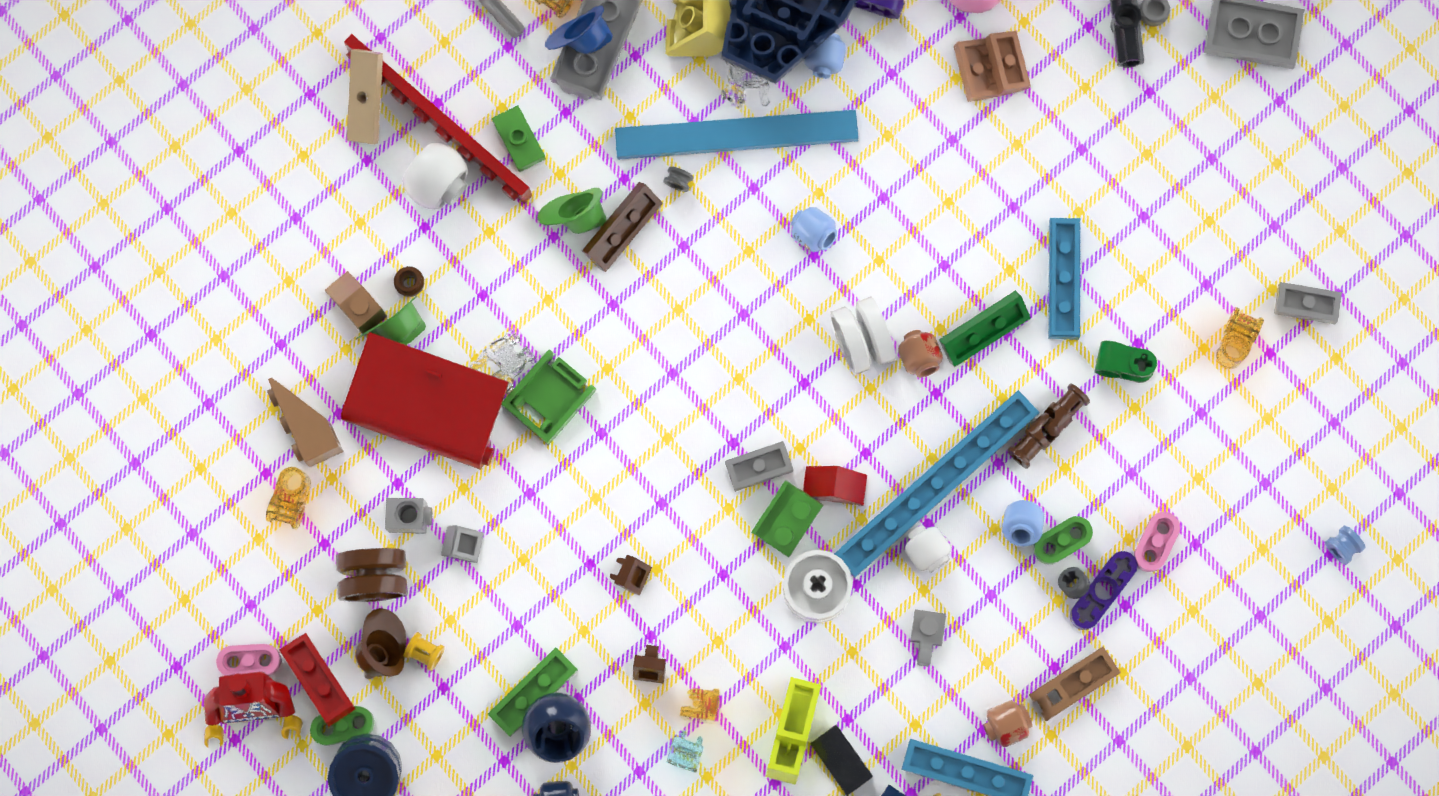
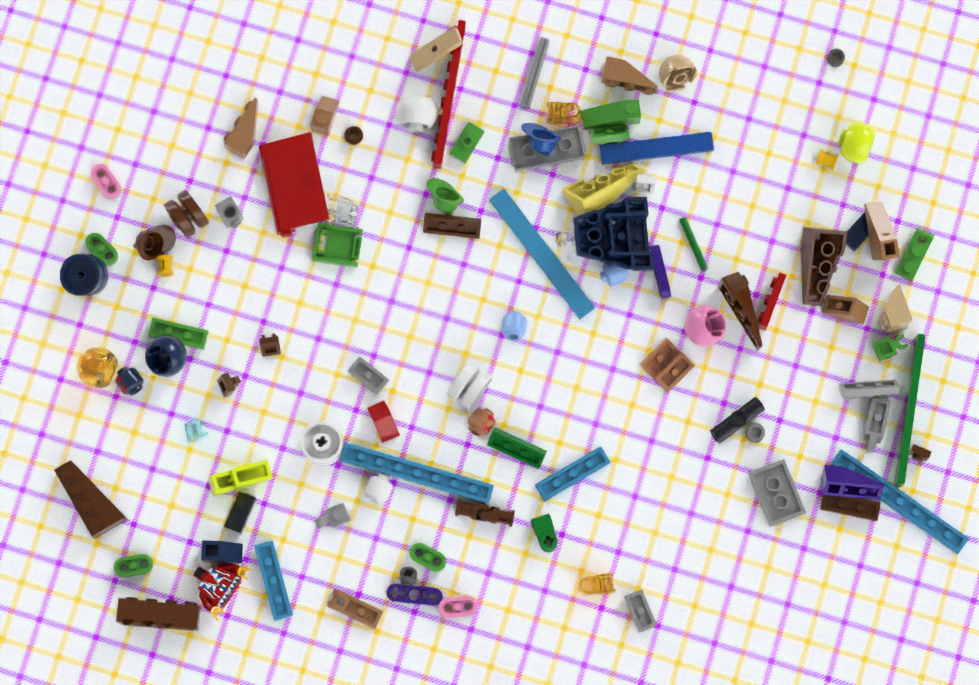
camera: 50 degrees right, 0 degrees up
red torso [204,672,303,748] -> none
clear yellow piece [266,467,312,530] -> none
red plate [279,632,356,727] -> none
bright green piece [355,296,426,345] -> none
light grey slope [441,525,484,563] -> none
dark grey bush [663,166,694,192] -> none
clear yellow hinge [680,688,721,725] -> none
bright green plate [751,480,824,558] -> none
nougat head [983,700,1033,747] -> none
light blue head [1002,500,1044,547] -> none

